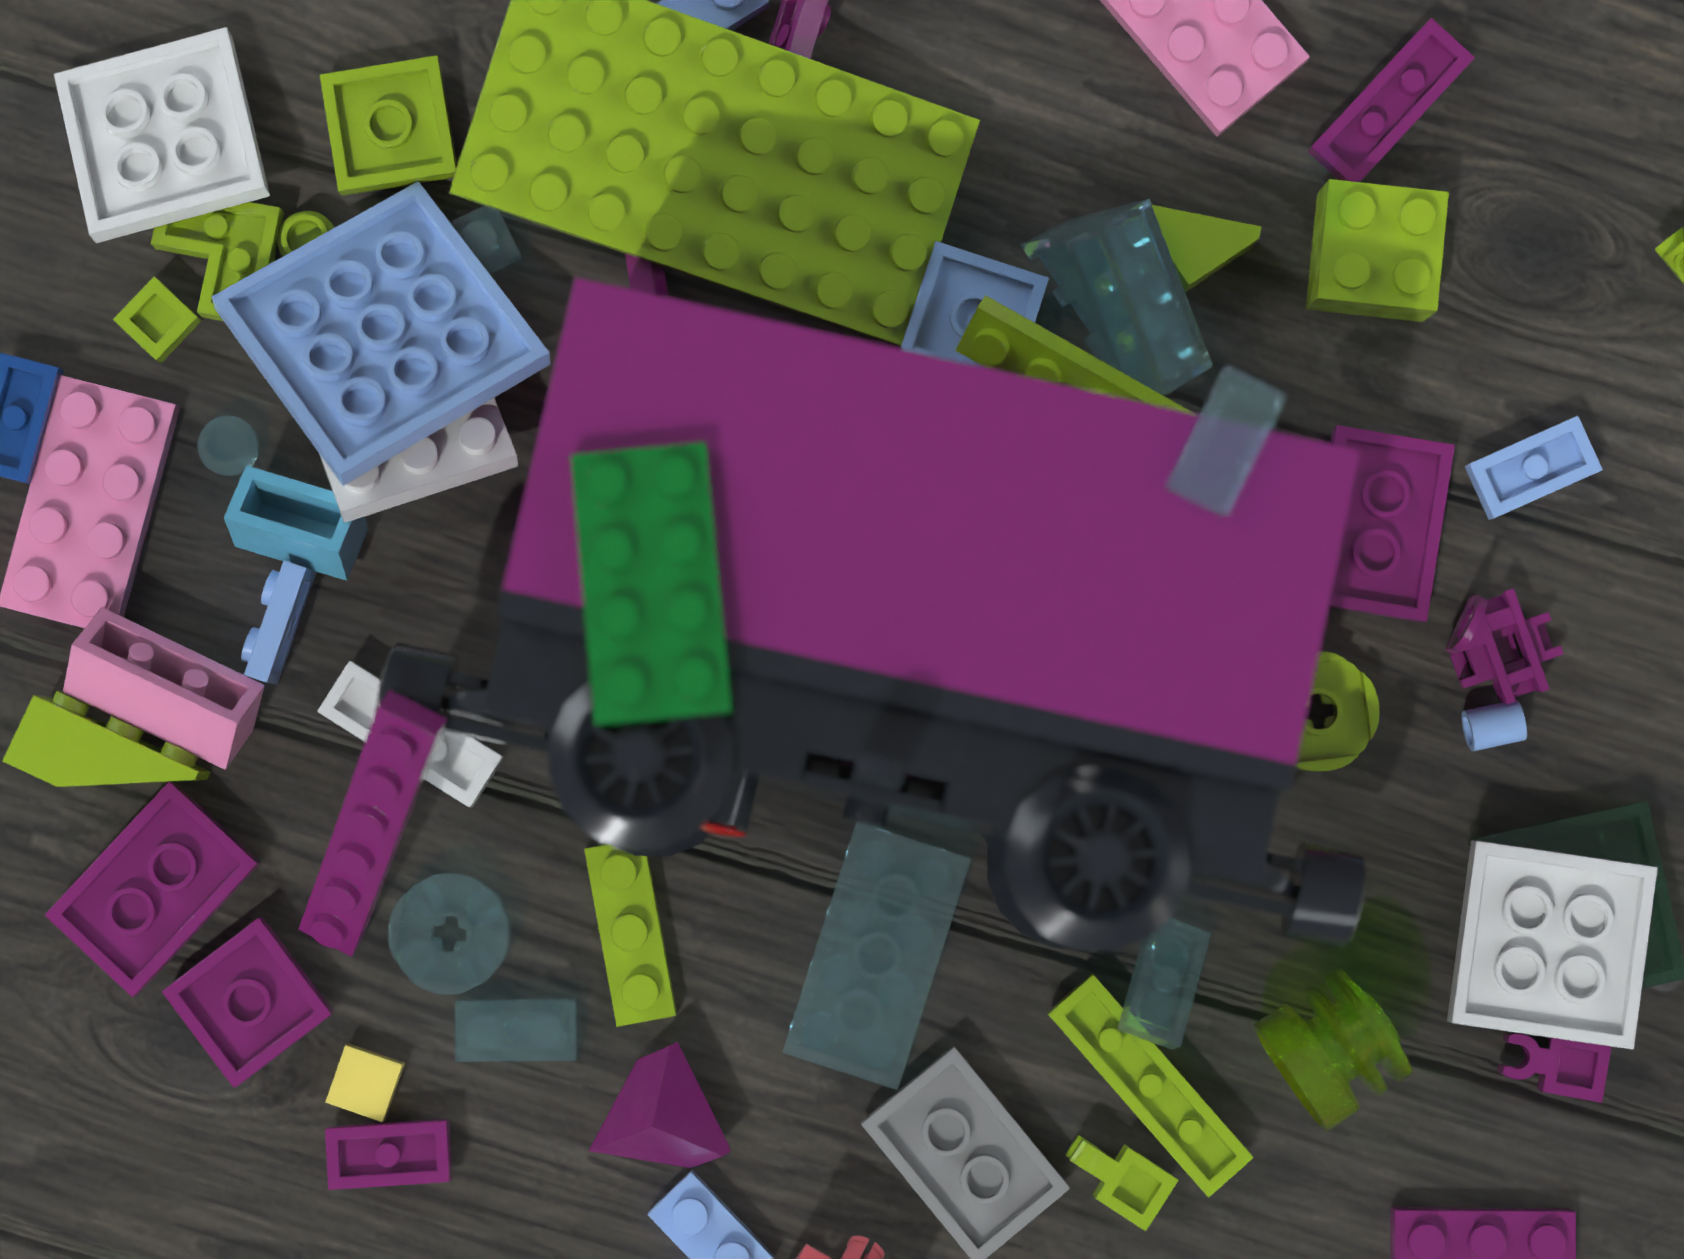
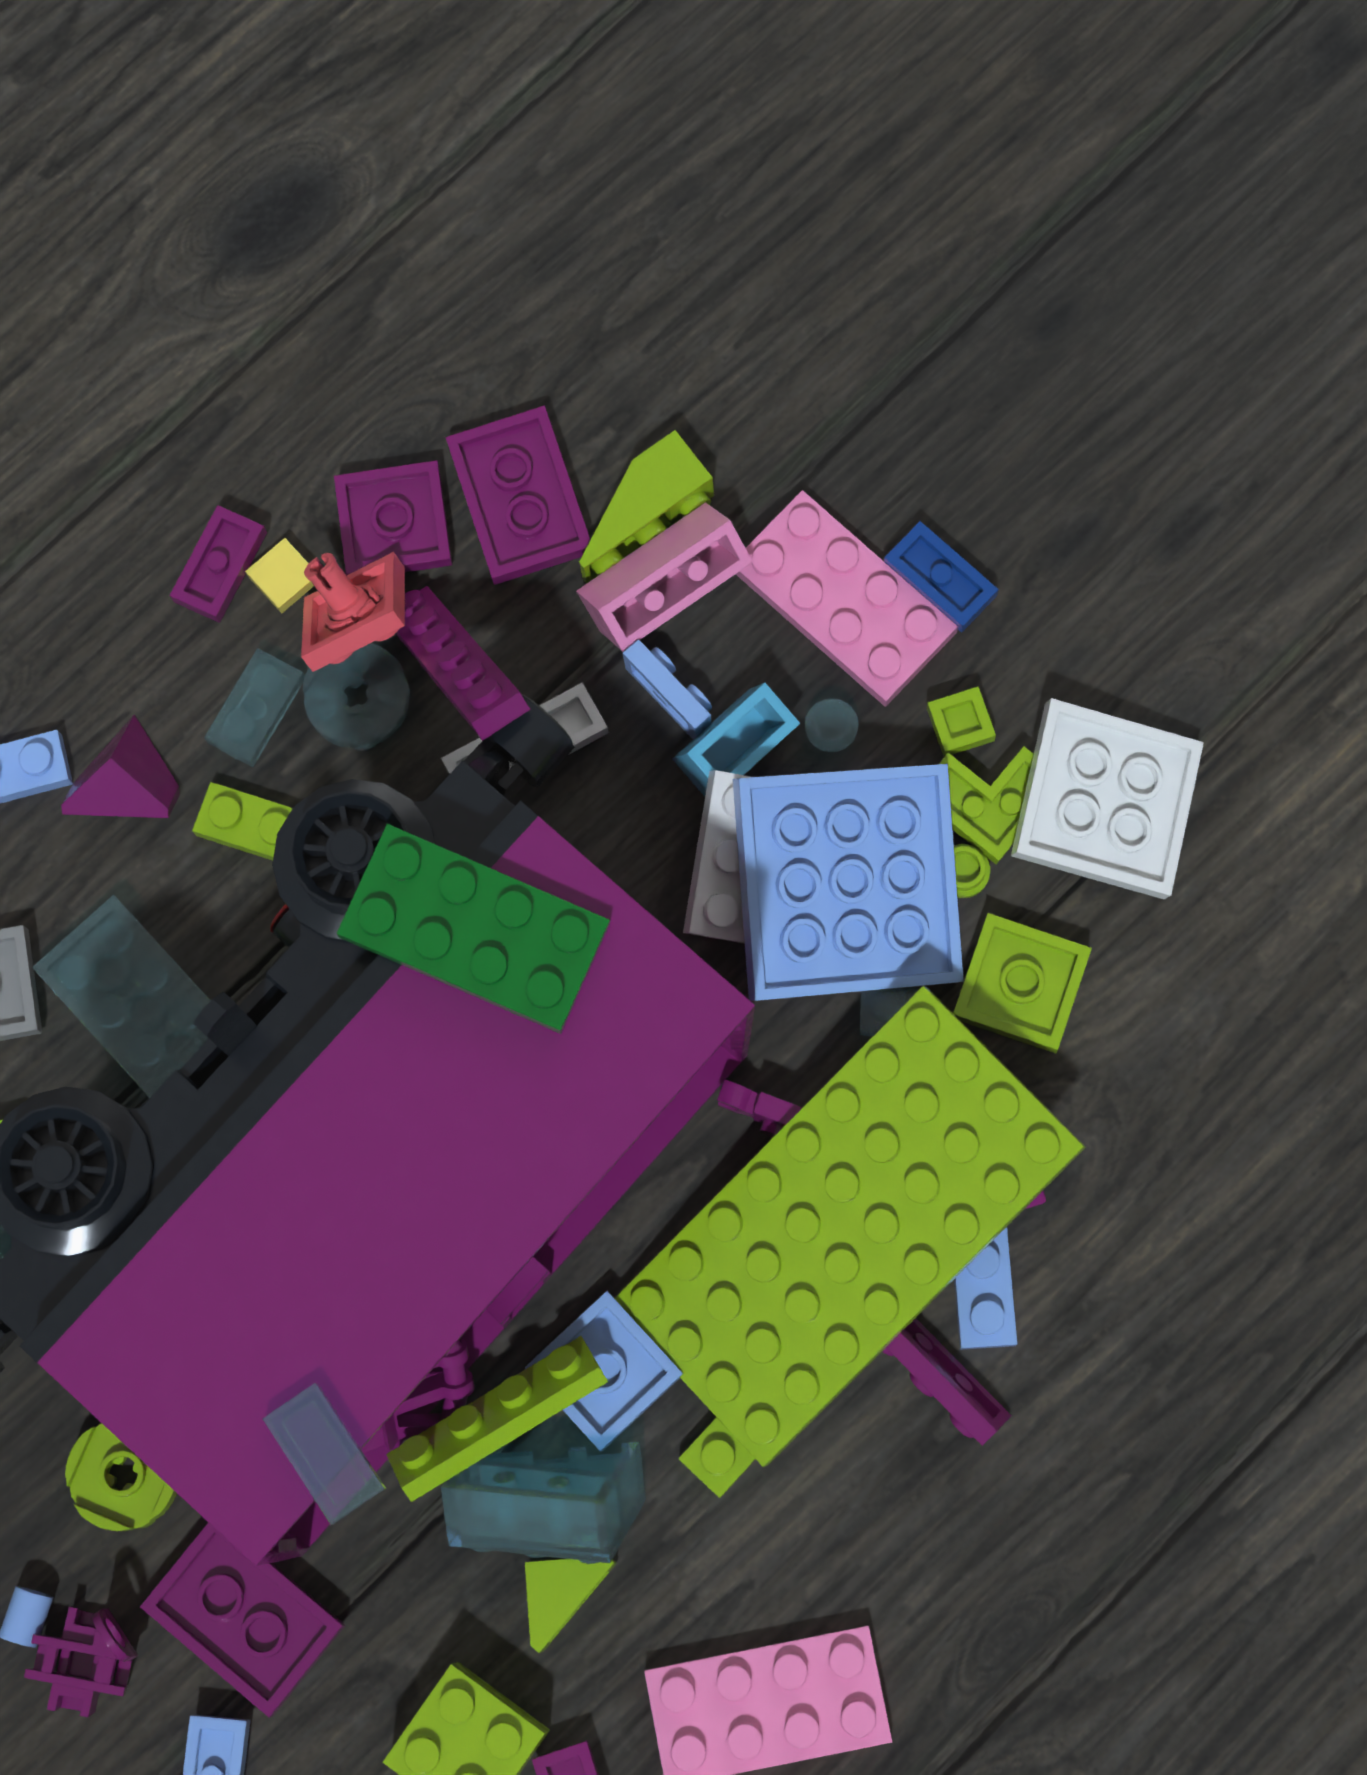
camera: 135 degrees right, 10 degrees down
none -> coral plate [301,552,405,672]
none -> lime plate [679,1417,756,1498]

